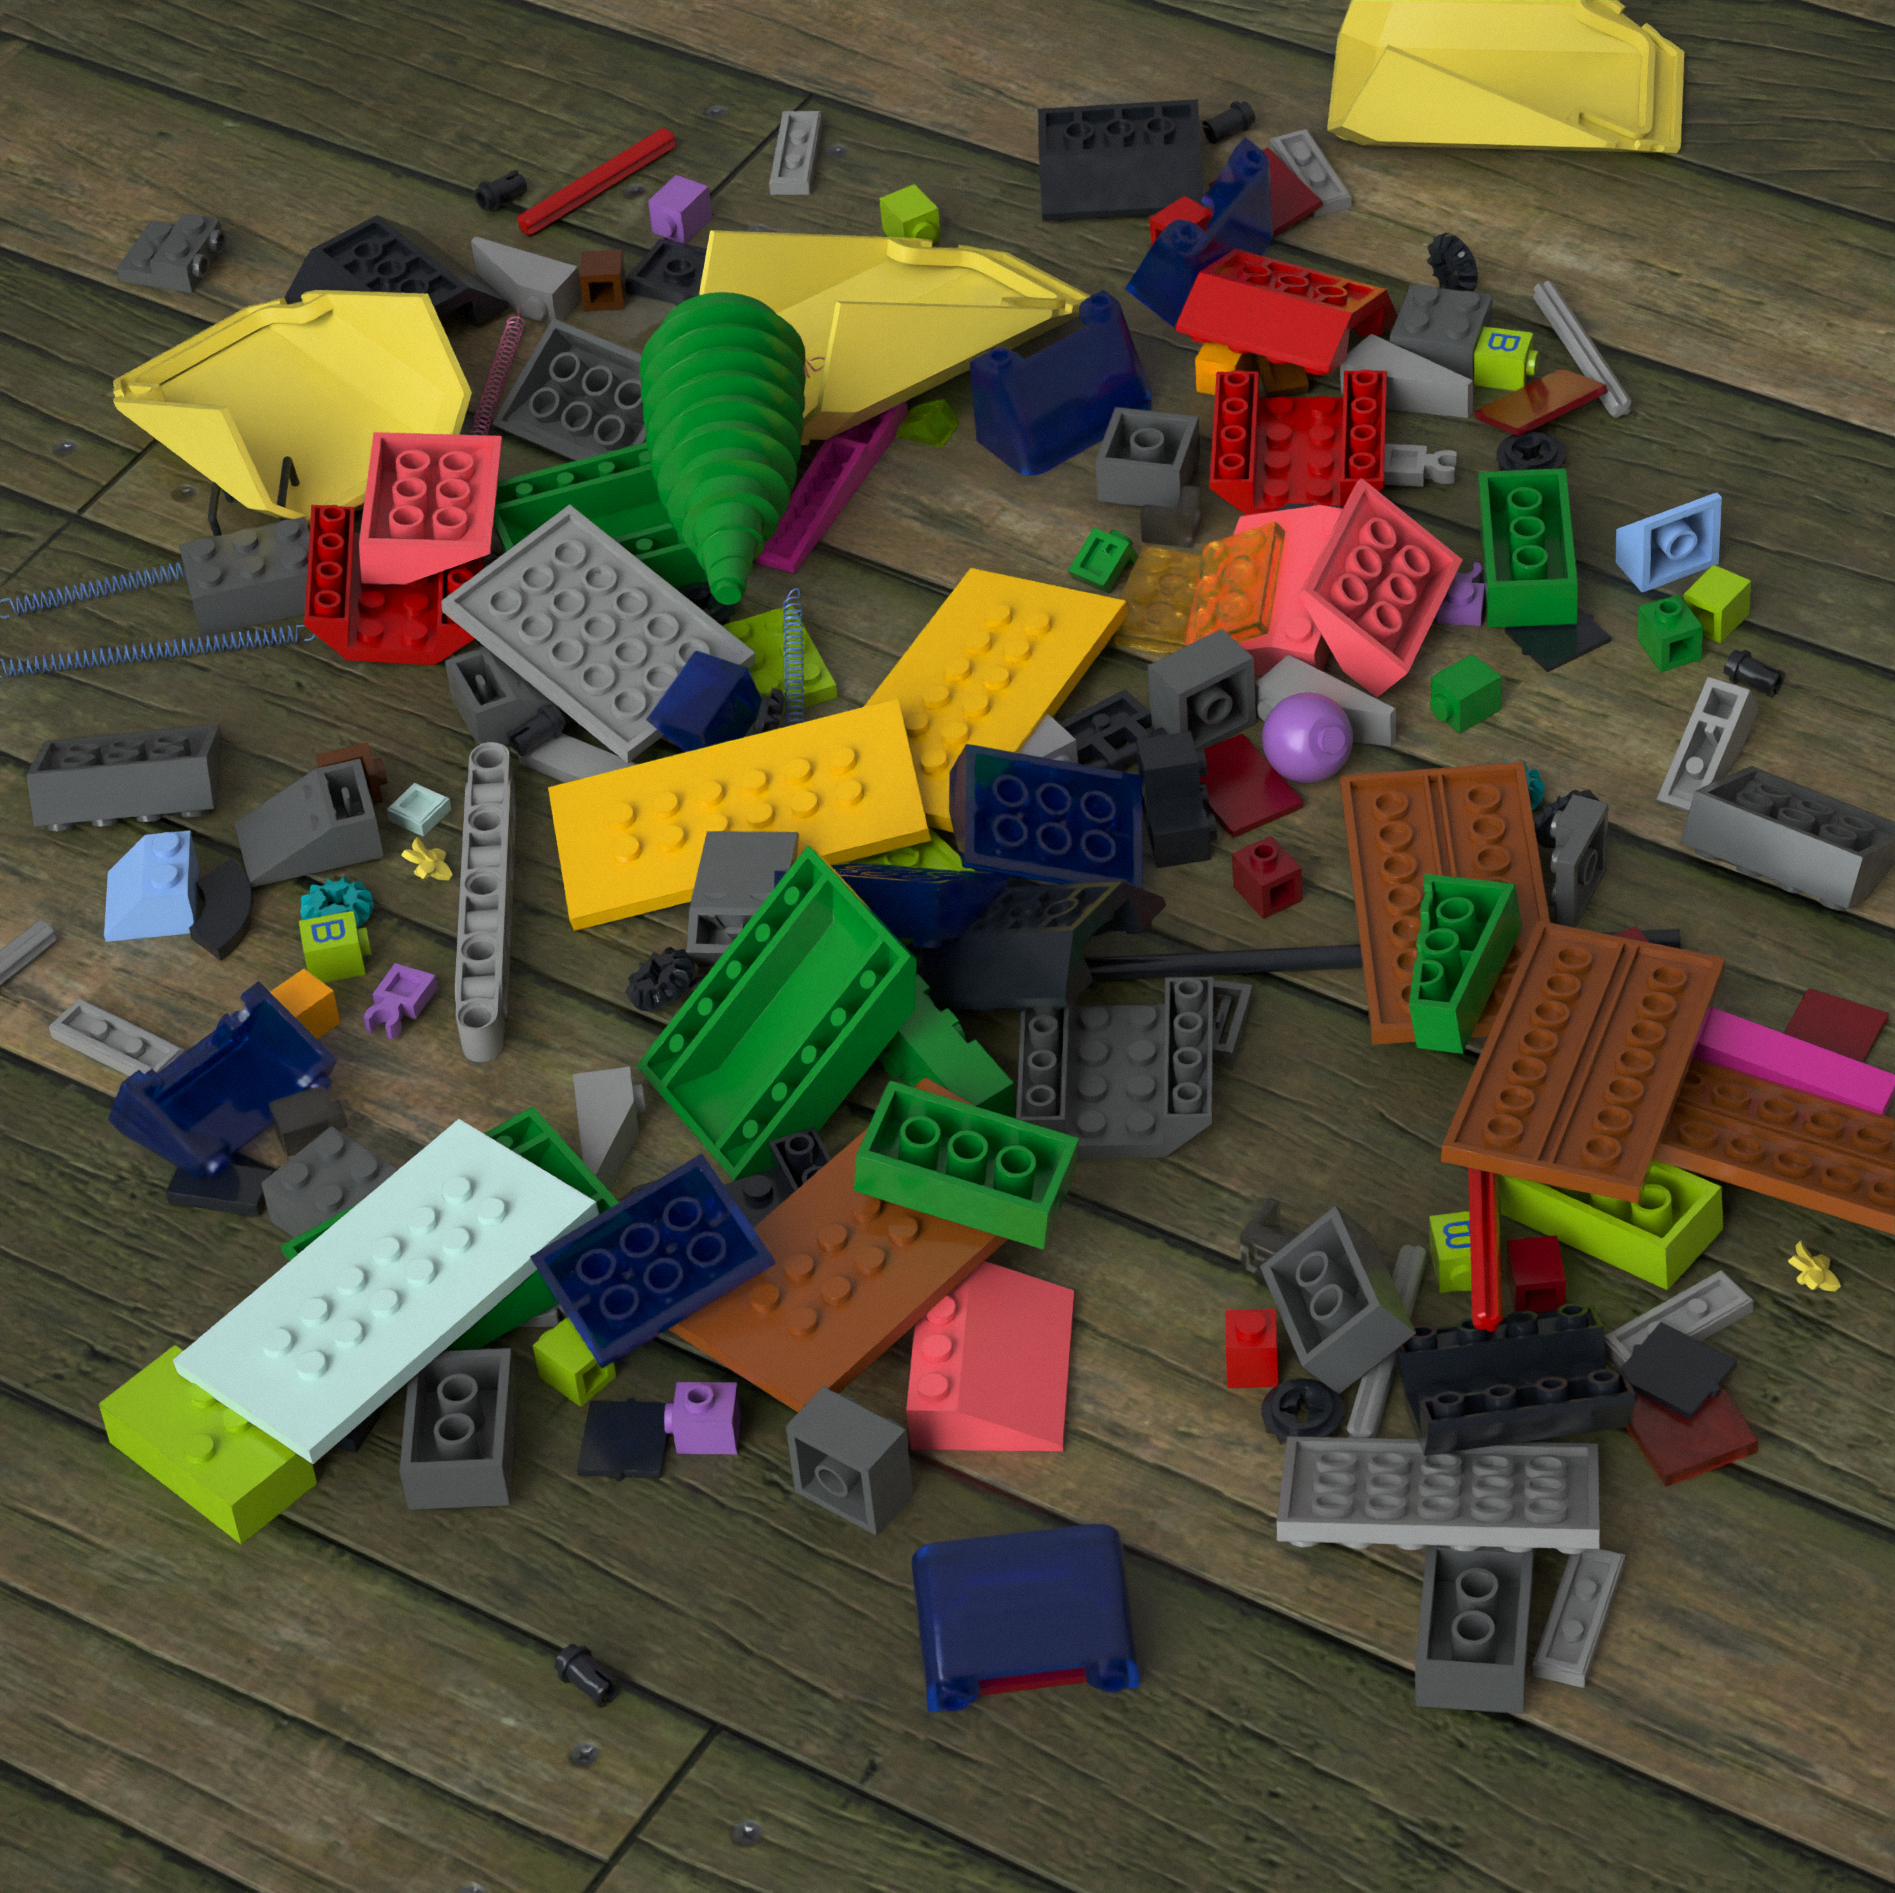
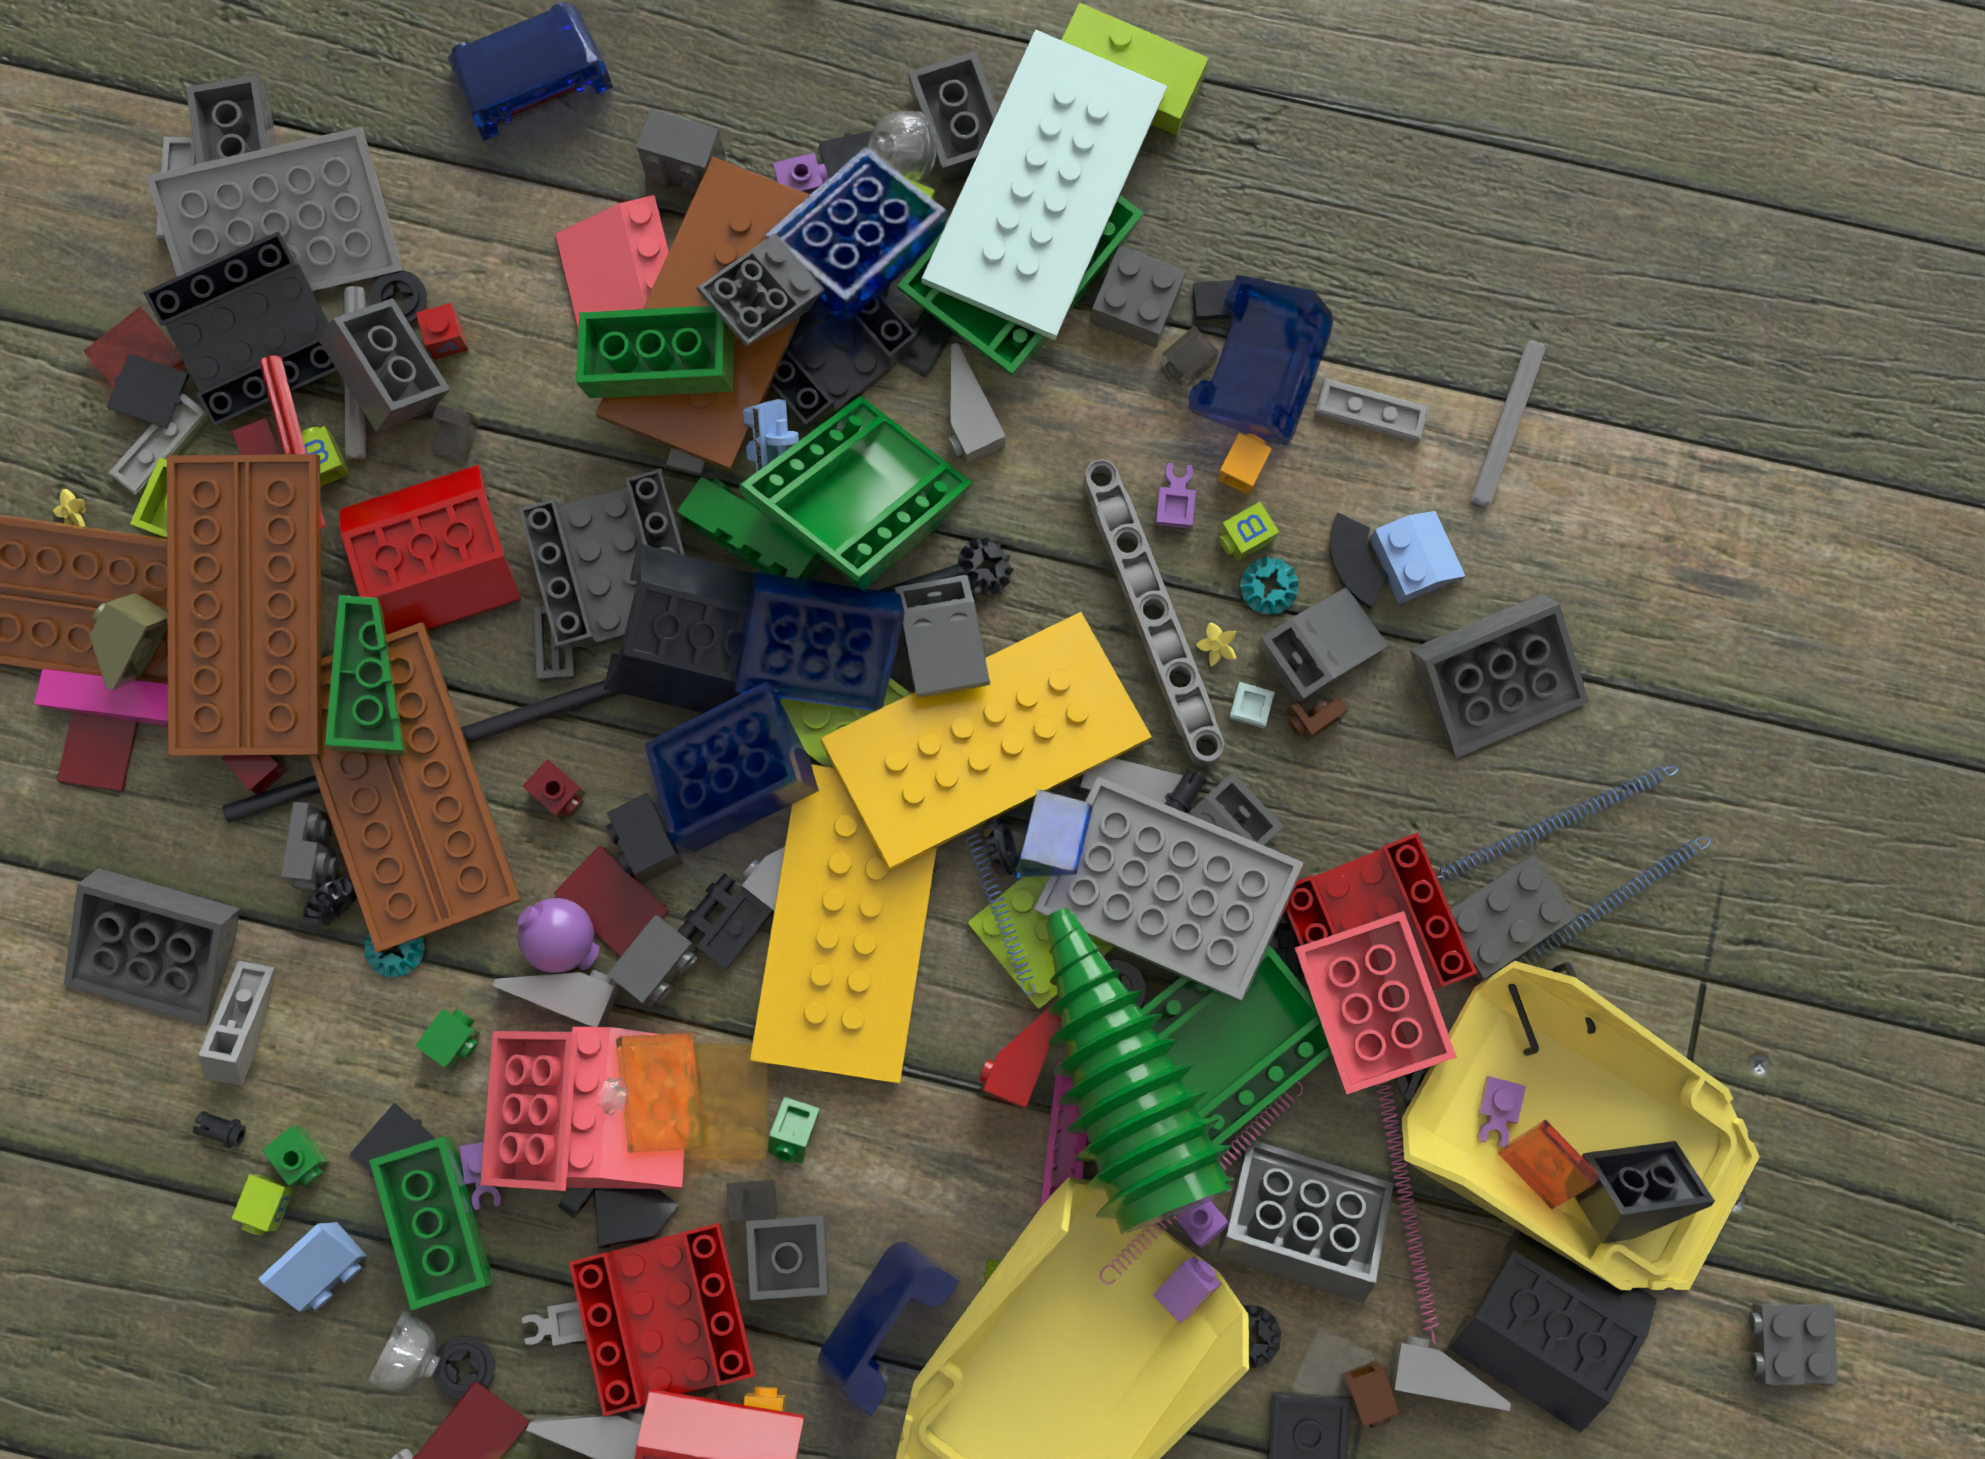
camera: 155 degrees right, 35 degrees up
none -> olive slope [89,593,168,691]
none -> red slope [340,465,522,635]
none -> clear cylinder [367,1310,440,1392]
none -> clear plate [597,1077,630,1116]
none -> dark grey slope [696,233,824,347]
none -> light blue hips [743,399,799,472]
none -> clear cylinder [868,110,937,183]
none -> red slope [979,1000,1061,1109]
none -> medium lavender plate [1477,1076,1526,1147]
none -> clear red tile [1498,1119,1600,1209]
none -> black slope [1566,1141,1715,1244]

